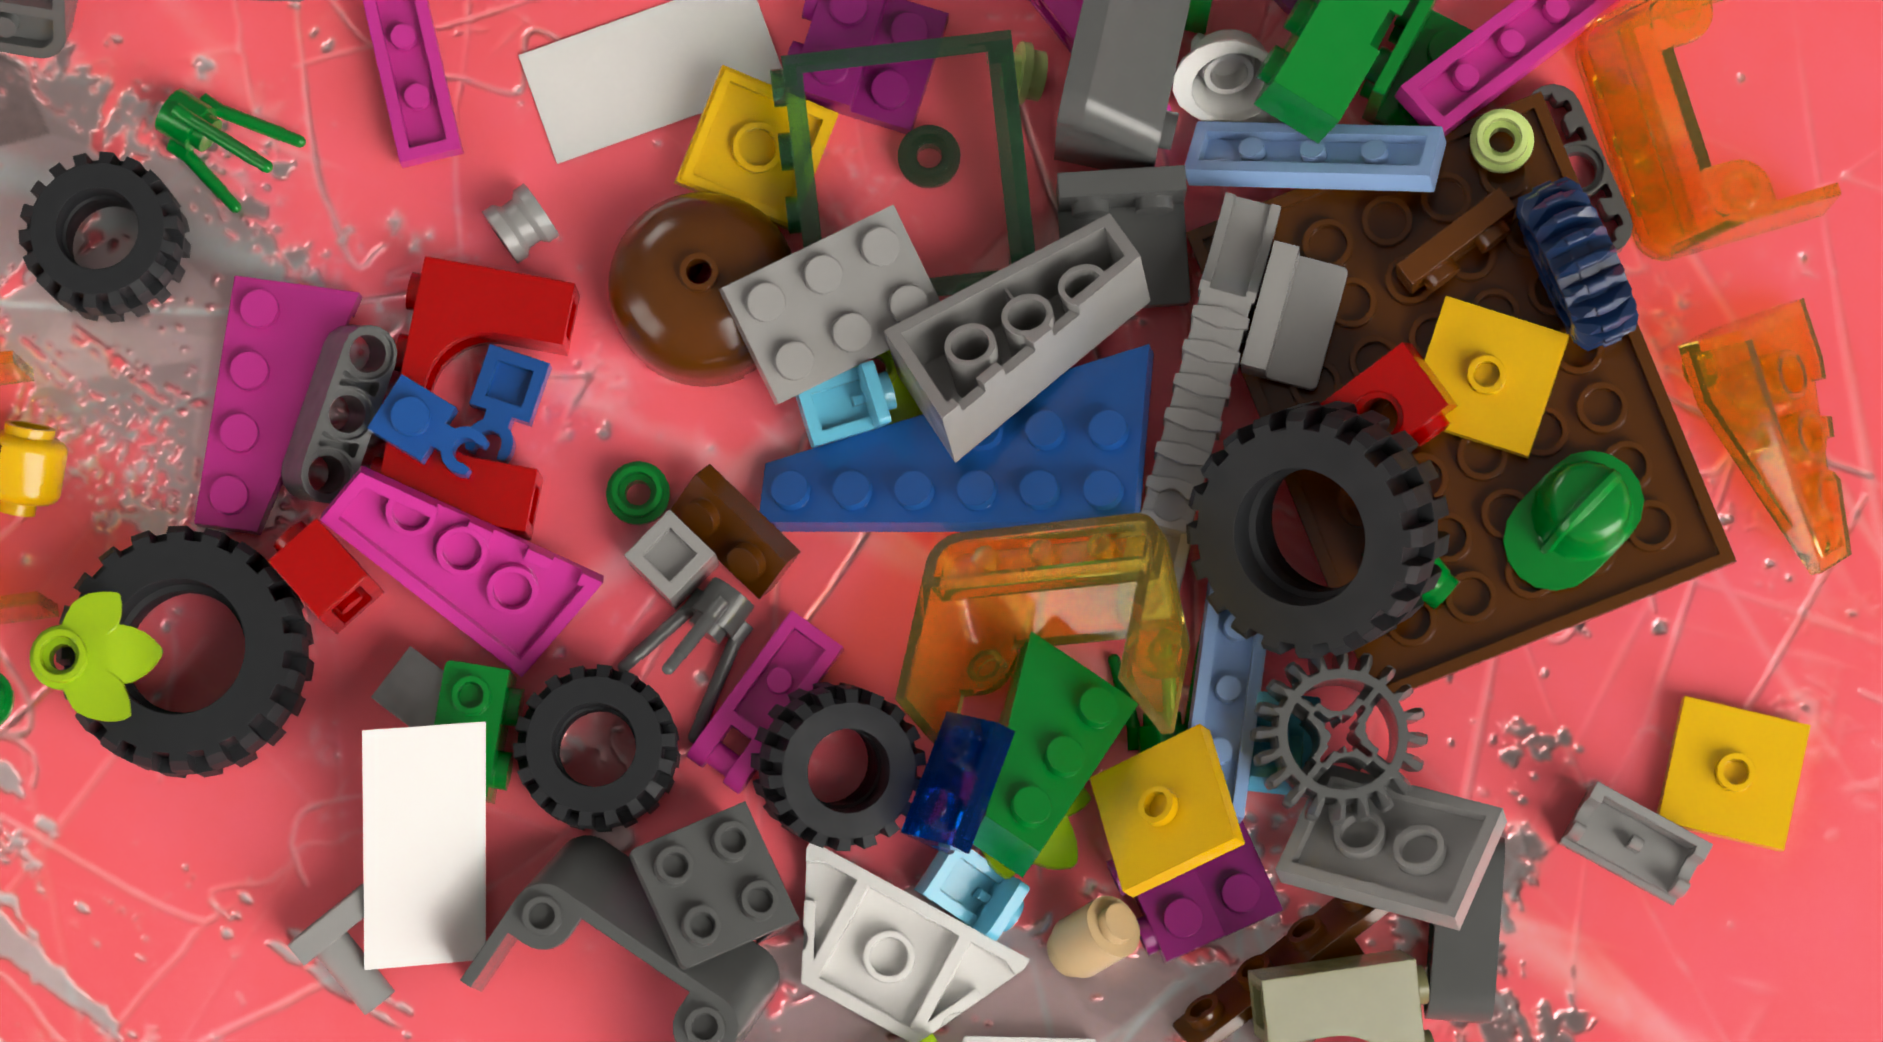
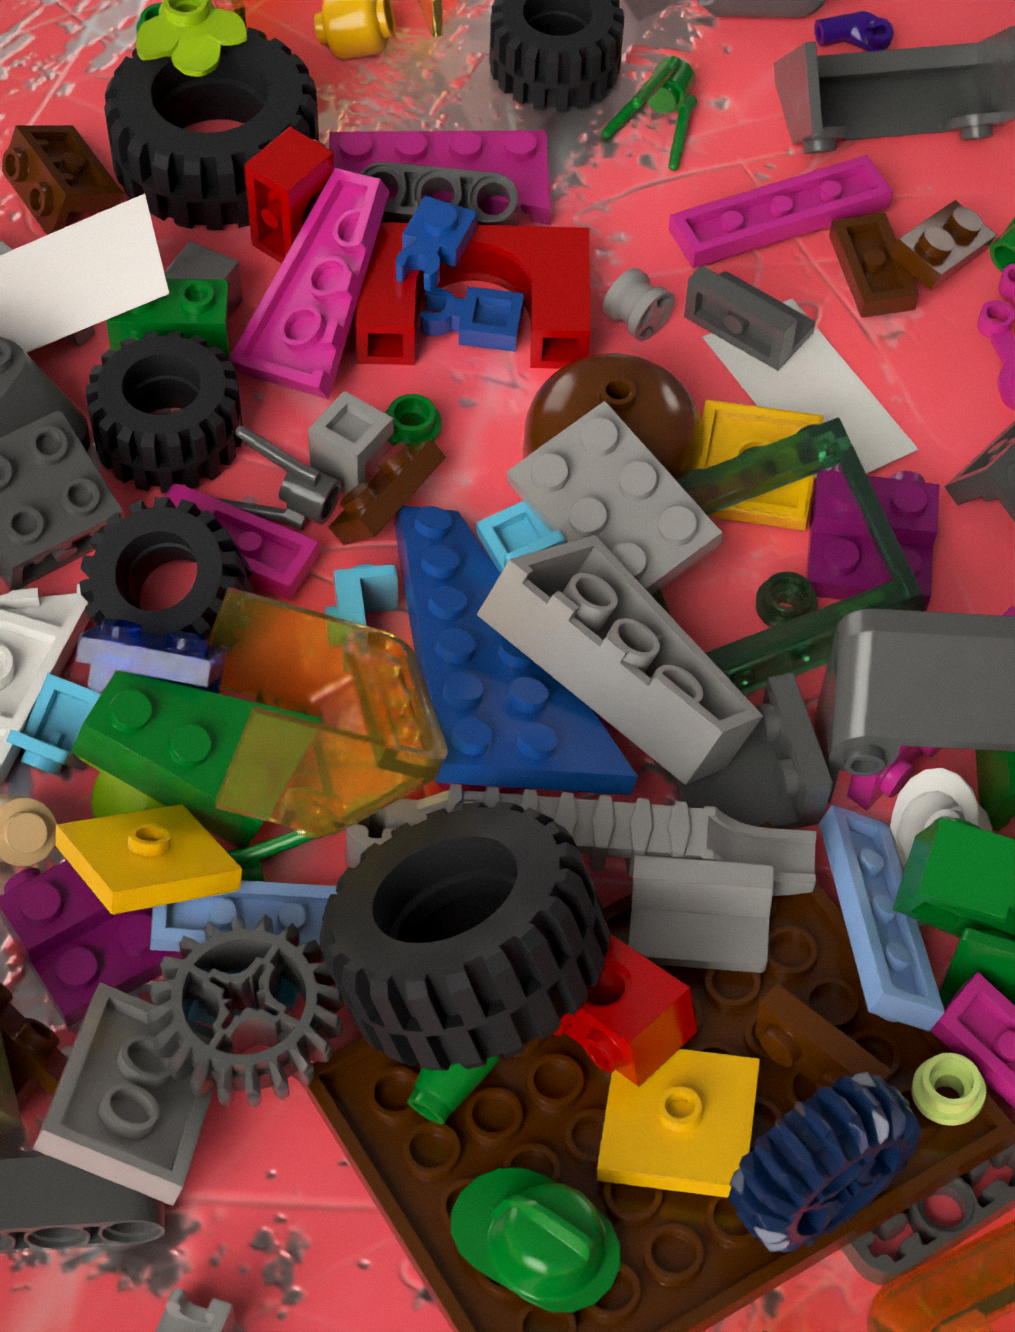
camera: 75 degrees right, 25 degrees down
none -> reddish brown bracket [2,125,124,235]
none -> medium azure bracket [324,564,398,668]
none -> dark grey panel [684,265,815,371]

